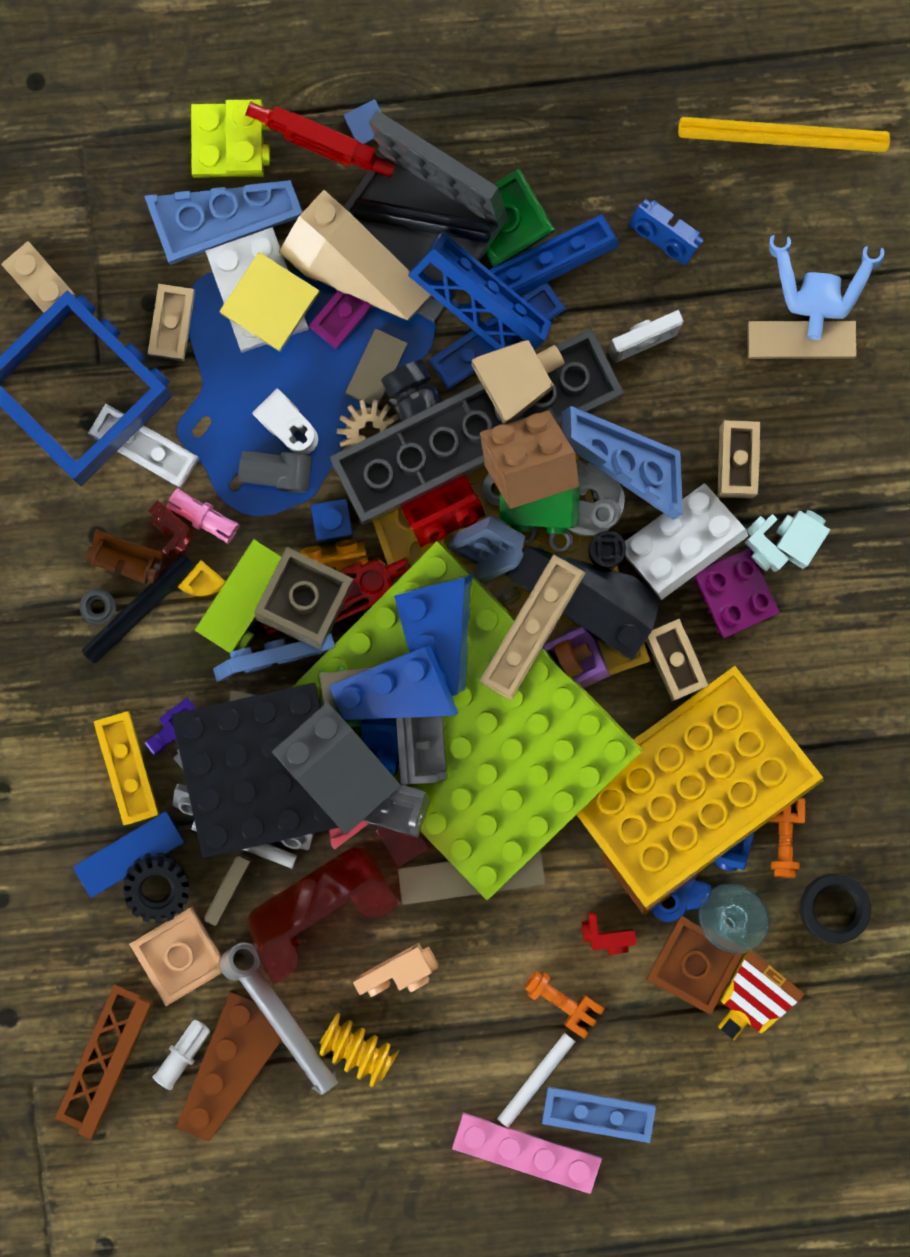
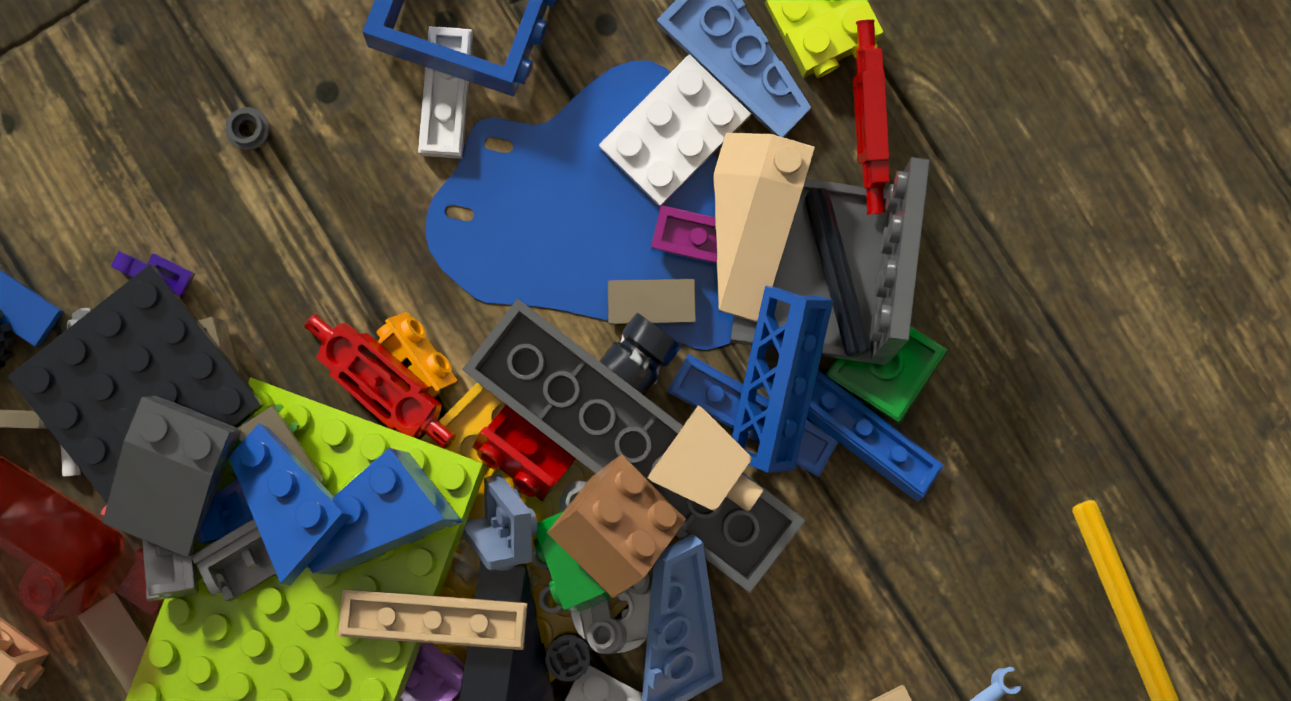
camera: 65 degrees right, 0 degrees up
black axle [82,555,195,663] -> none
reddish brown hinge [85,529,164,585] -> none
yellow plate [93,711,160,826] -> none
tan plate [147,284,195,361] -> none
clear red bracket [148,500,194,558] -> none
bright pink pin [166,488,240,544] -> none
yellow tile [178,560,226,597] -> none
lime brick [195,539,281,653] -> none
medium blue wing [213,634,335,682] -> none
light yellow tile [219,252,320,352] -> none
dark grey piece [238,451,312,493] -> none
white piece [252,388,319,455] -> none
dark tan brick [254,547,353,651] -> none
blue brick [311,499,354,545] -> none
tan gear [337,399,399,447] -> none
medium blue tile [343,99,382,145] -> none
reddish brown tile [554,639,592,678] -> none
white plate [608,310,684,363] -> none
blue hinge [628,199,704,266] -> none

